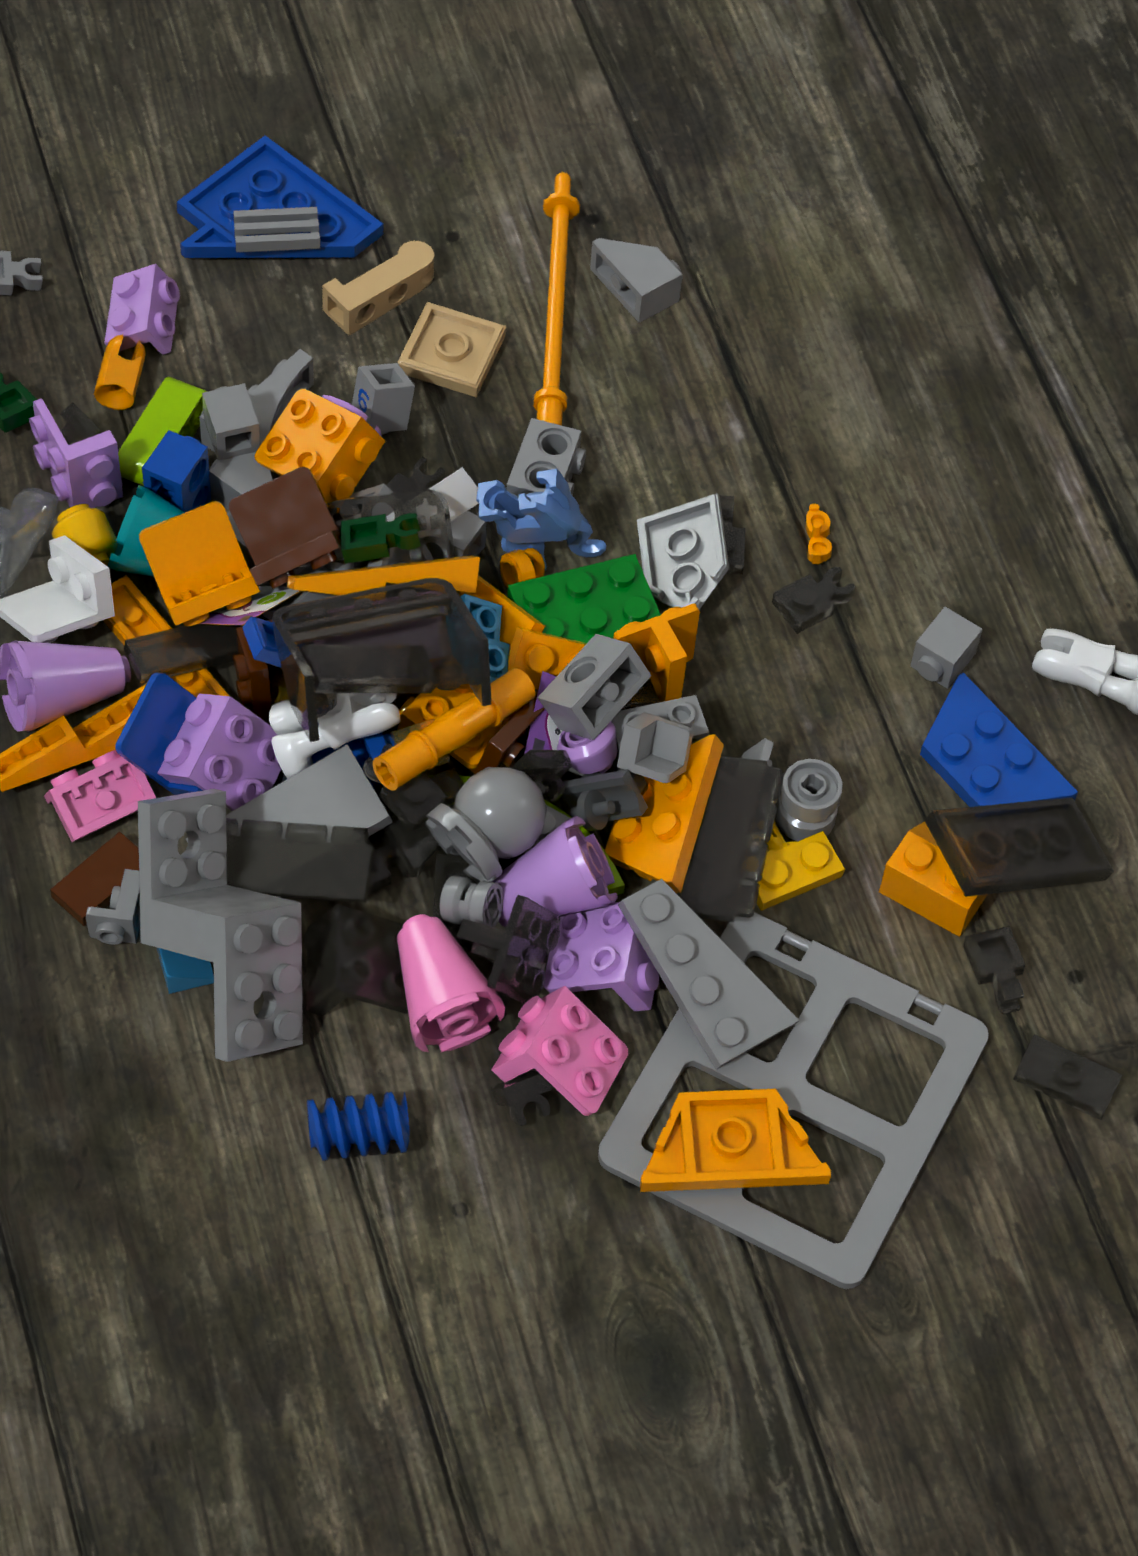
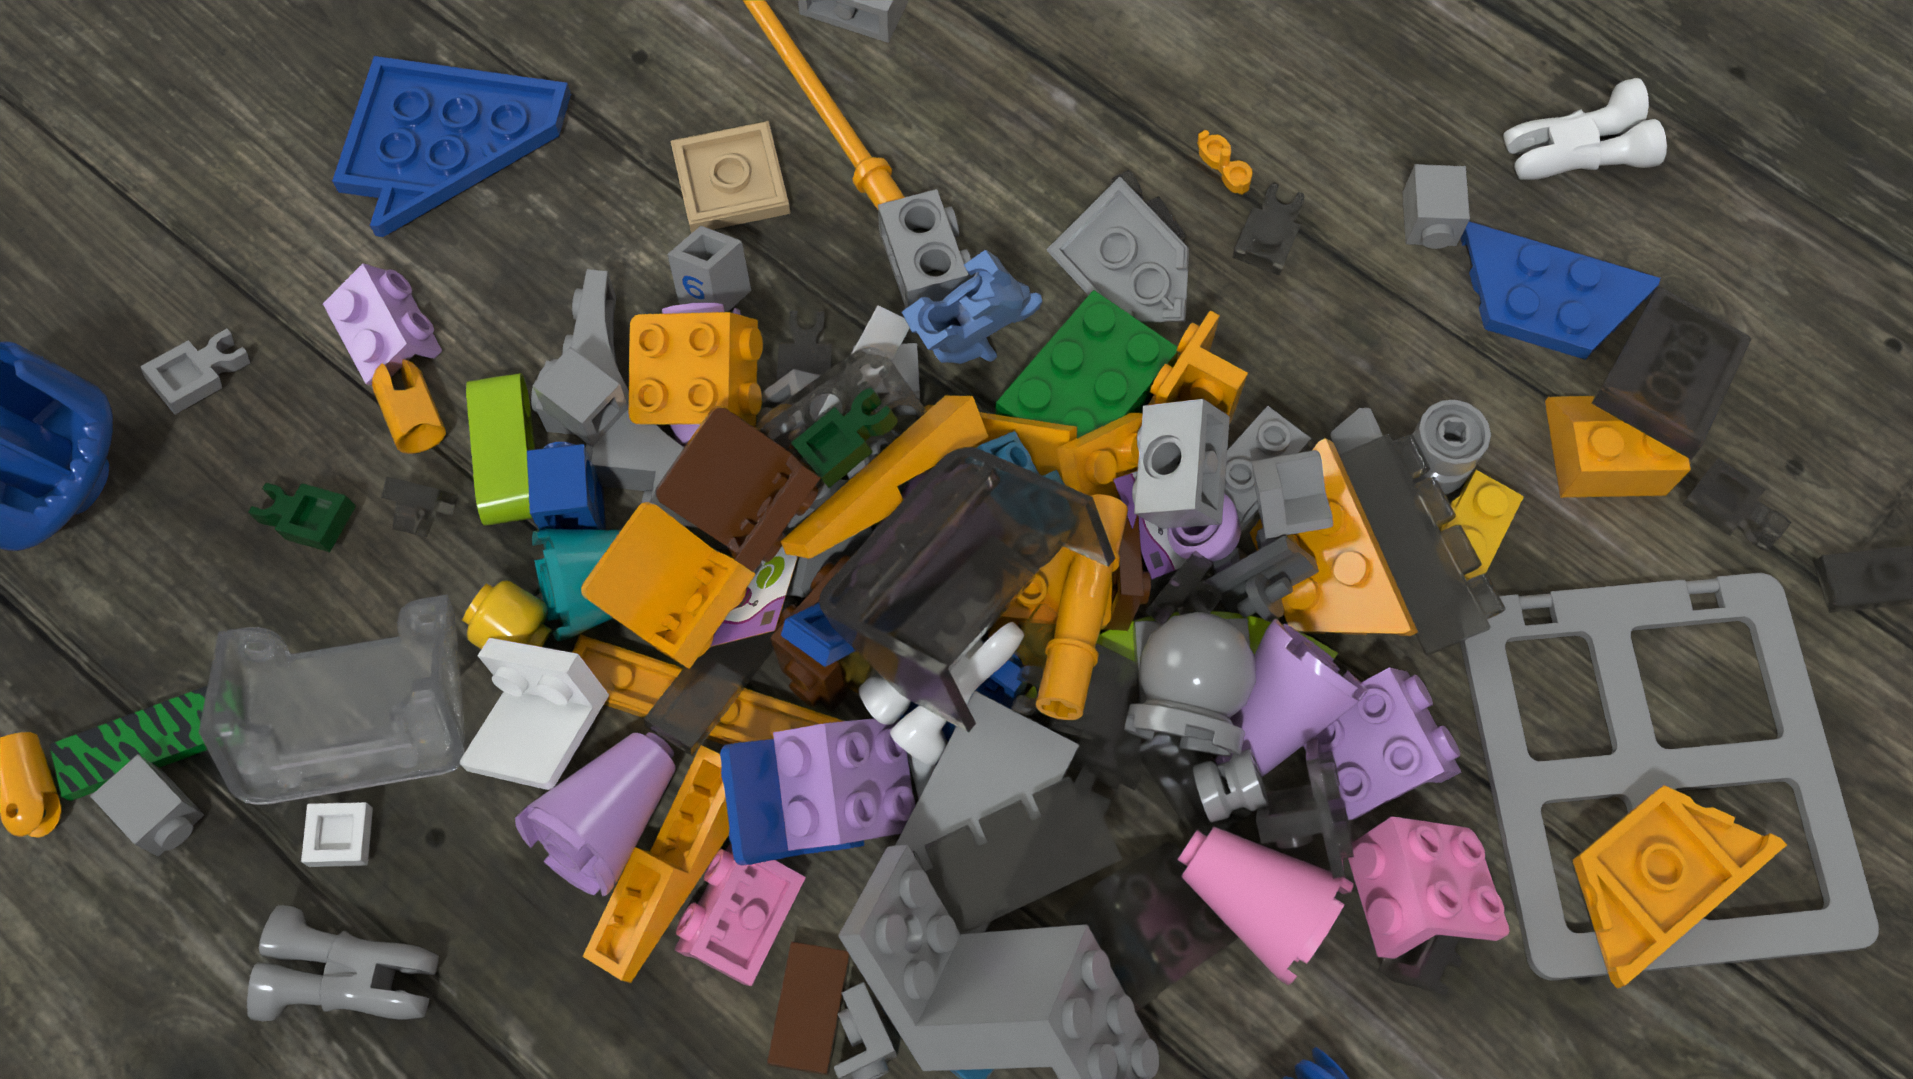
camera: 30 degrees left, 10 degrees up
lavender bracket [29,398,123,508] -> none
light grey tile [233,207,320,253] -> none
tan leg [322,241,434,336] -> none
light orange tile [500,548,545,589] -> none
light grey wing [618,879,800,1069] -> none

